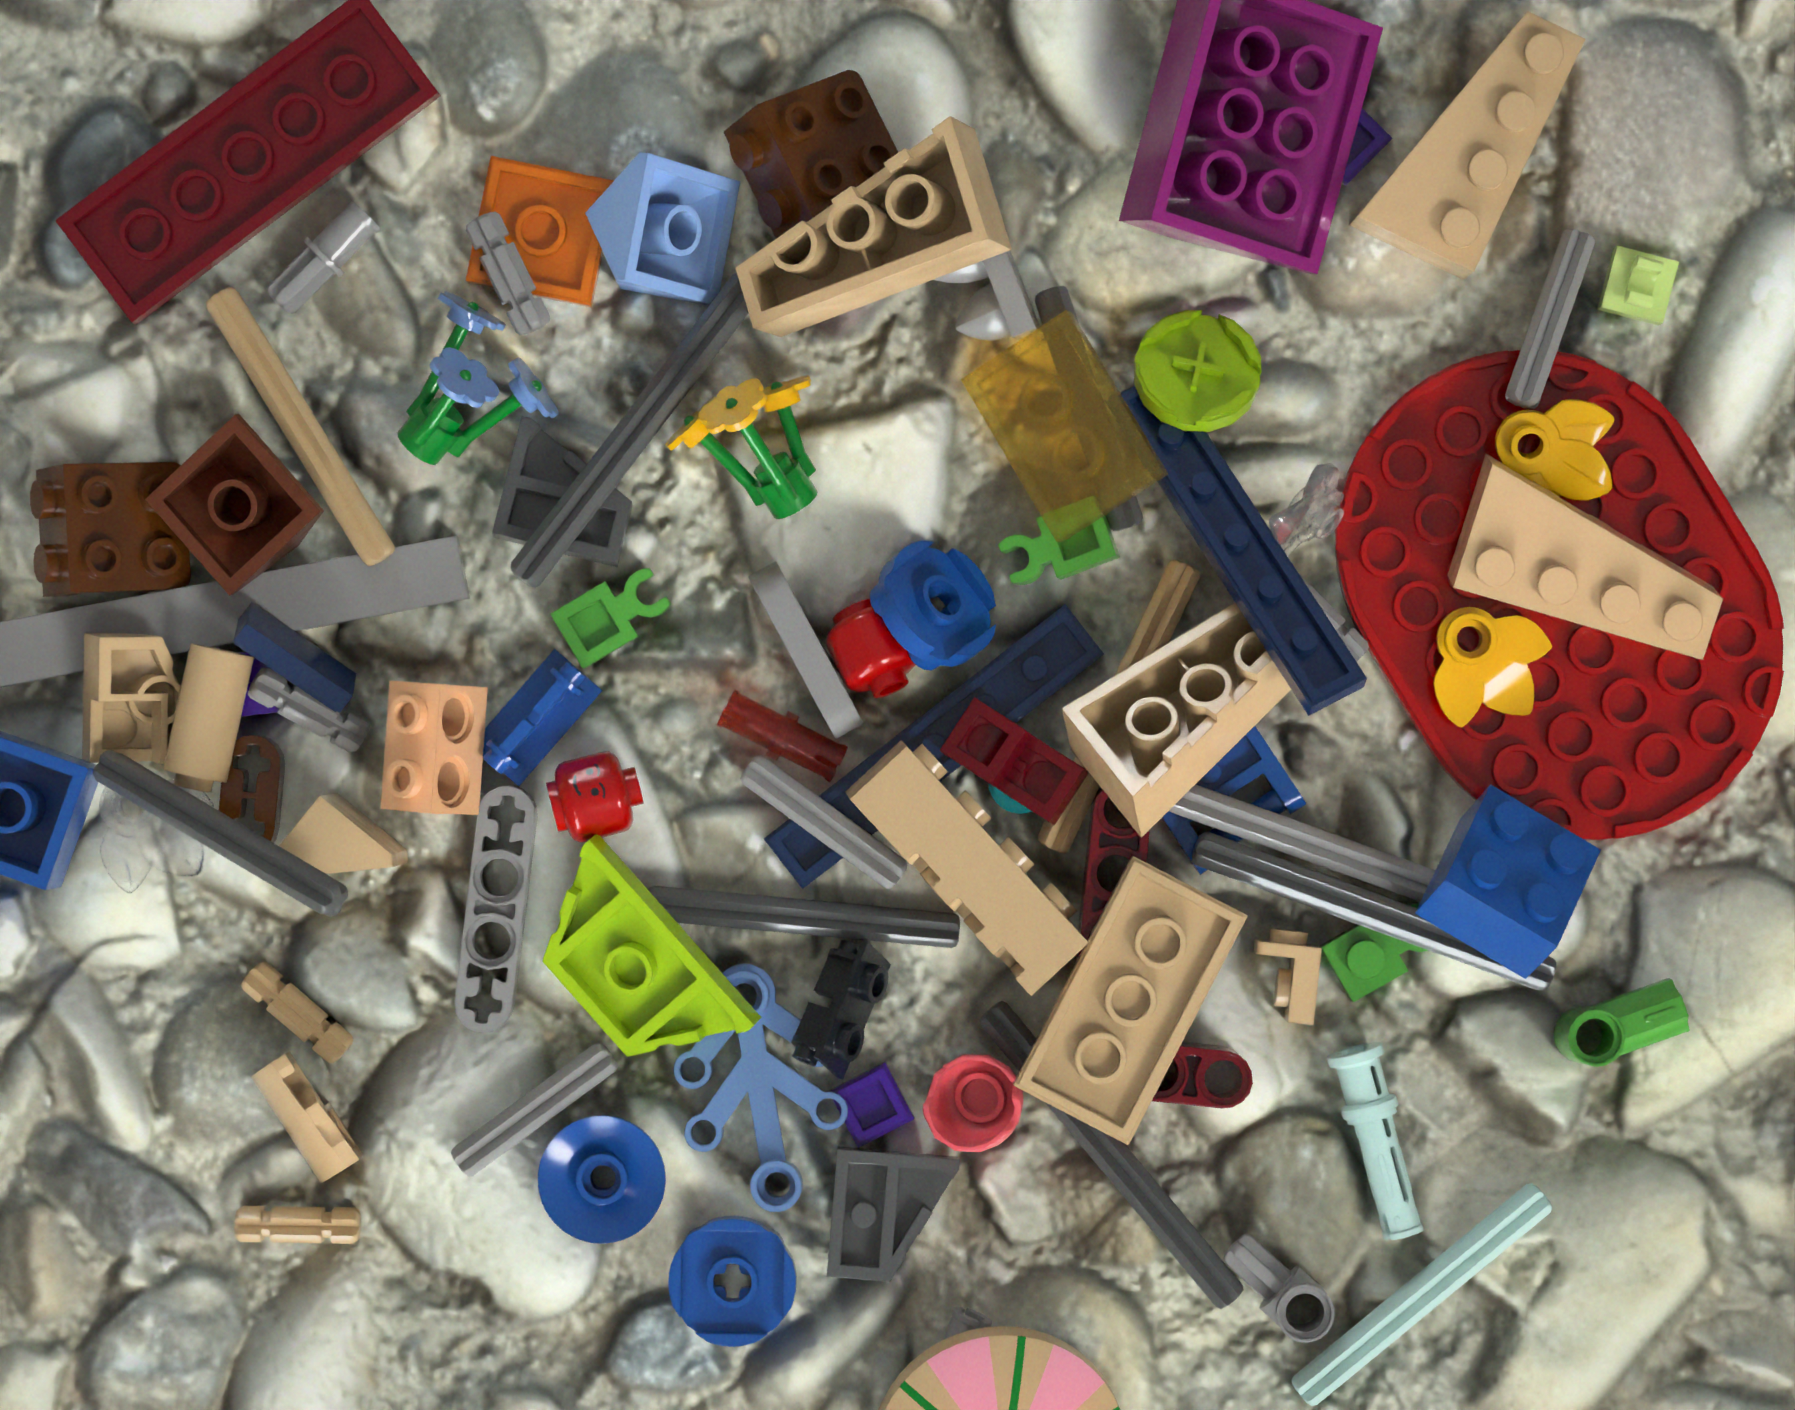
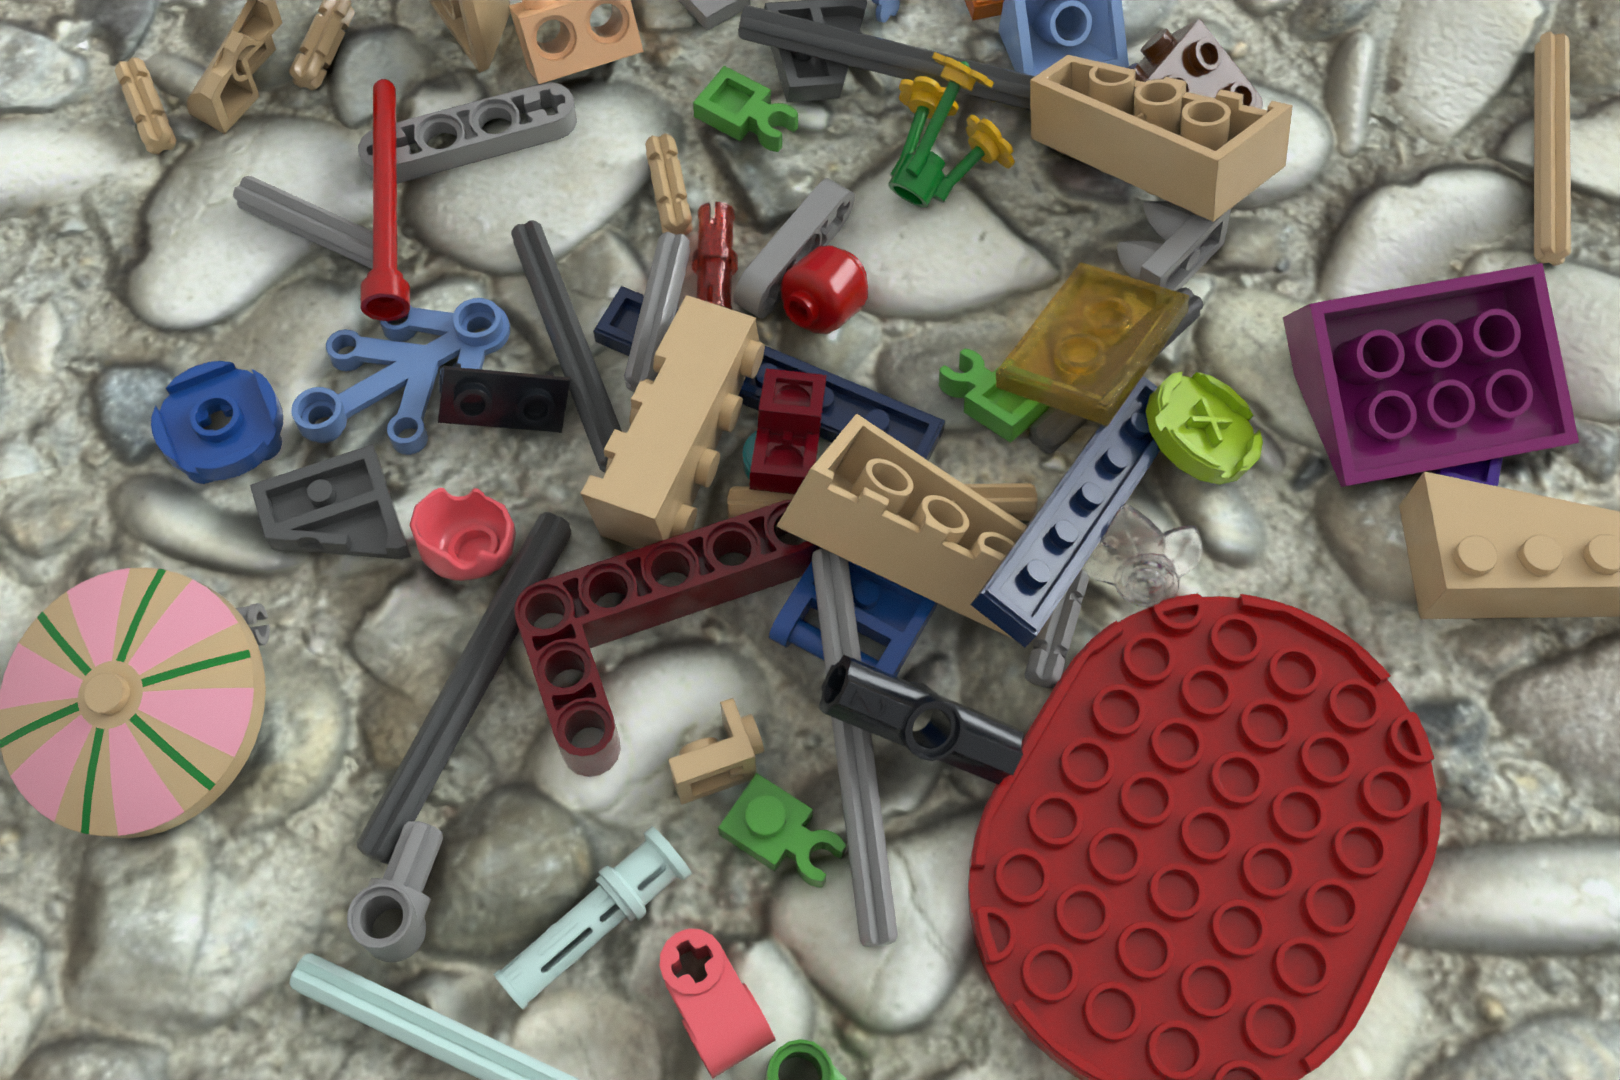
camera: 60 degrees right, 25 degrees down
blue hinge [483,649,603,786] -> none
blue dish [538,1115,666,1244] -> none
lime wing [542,834,761,1057] -> none
red head [546,751,644,842] -> none
dark purple tile [830,1061,915,1148] -> none
blue plate [870,540,996,671] -> none
tan tile [1013,855,1248,1145] -> none
dark grey axle [1192,832,1556,990] -> none
blue brick [1415,784,1601,979] -> none
yellow plate [1433,607,1552,727] -> none
tan wedge [1448,454,1723,660] -> none
yellow plate [1495,399,1614,500] -> none
light grey axle [1505,229,1595,409] -> none
yellowish green tile [1597,245,1679,326] -> none
none -> red piece [360,79,410,321]
none -> tan axle [645,133,693,236]
none -> coral piece [659,928,776,1079]
none -> black piece [819,655,1024,785]

